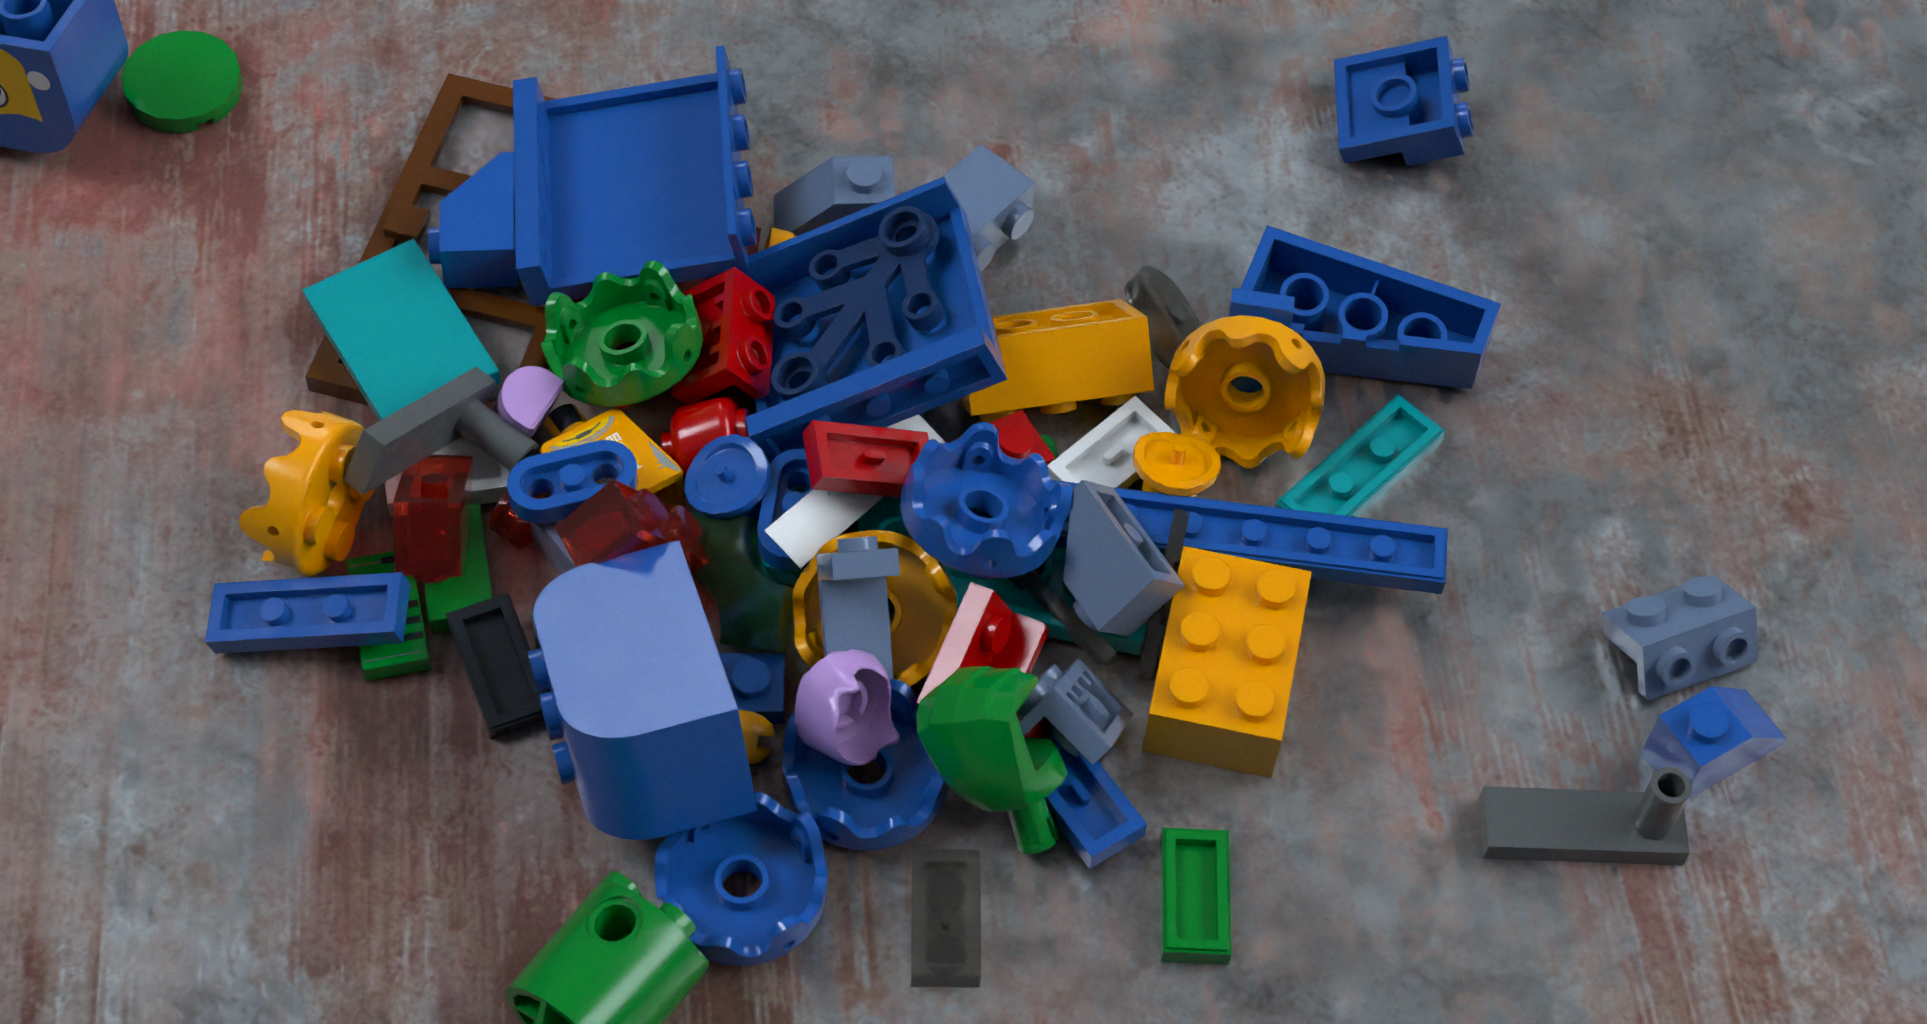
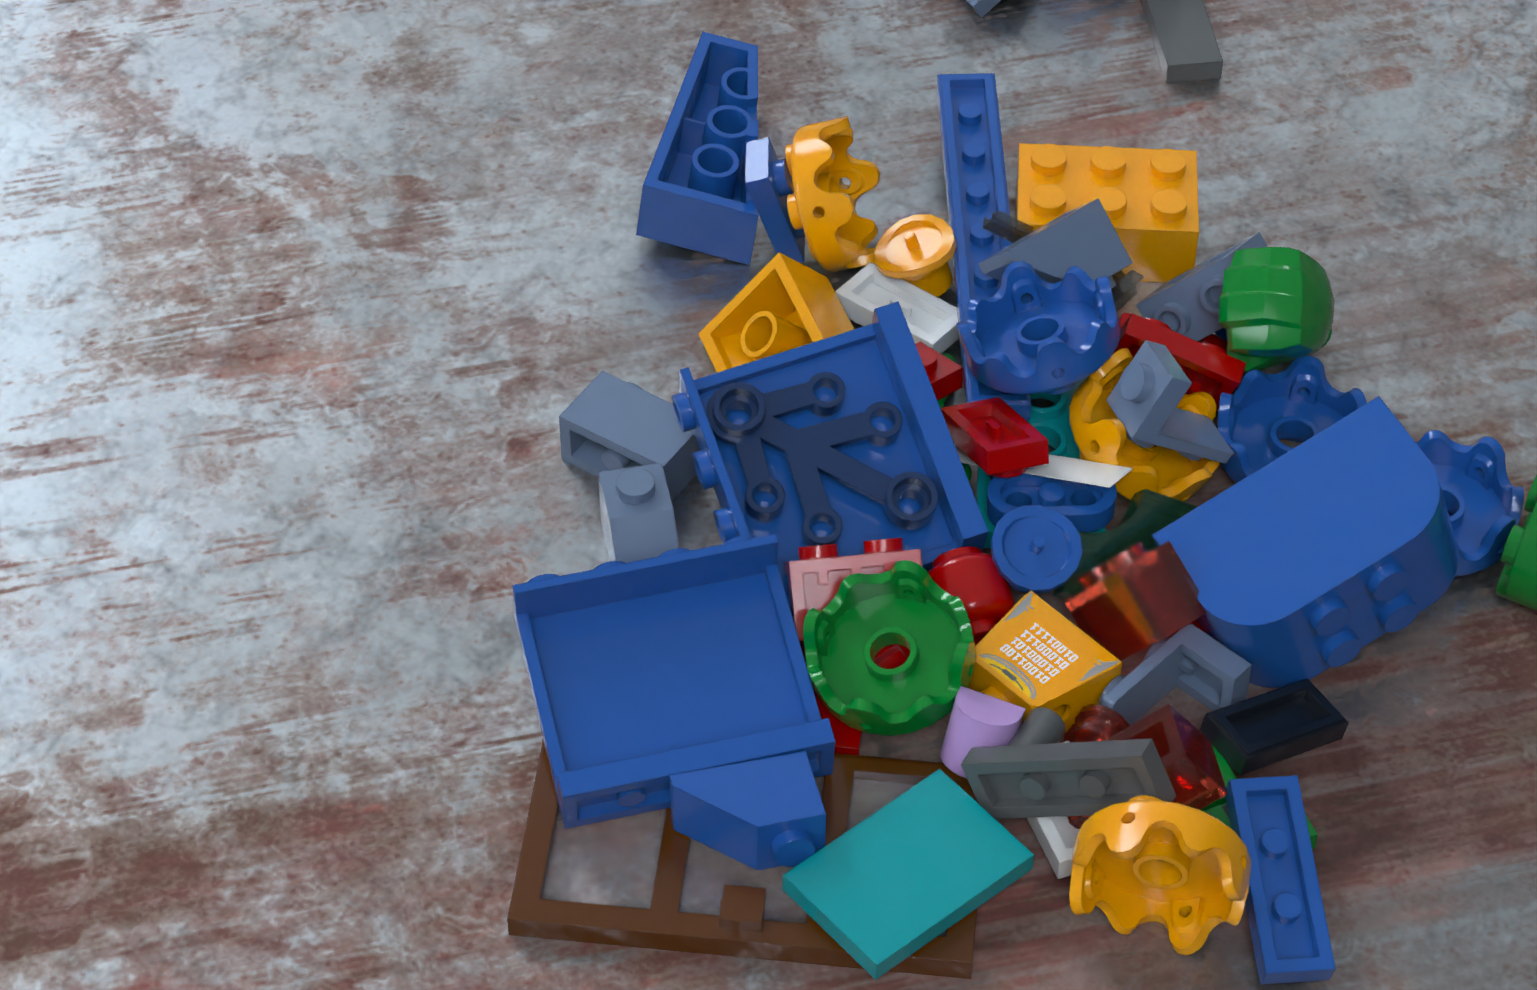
camera: 95 degrees left, 10 degrees down
blue plate [507,440,638,524] -> none
lavender hair [794,649,900,766] -> none
clear smoke plate [911,849,981,988] -> none
clear smoke plate [1124,266,1202,369] -> none
green tile [1160,827,1232,965] -> none
teal tile [1275,394,1445,517] -> none
blue plate [1334,36,1474,166] -> none

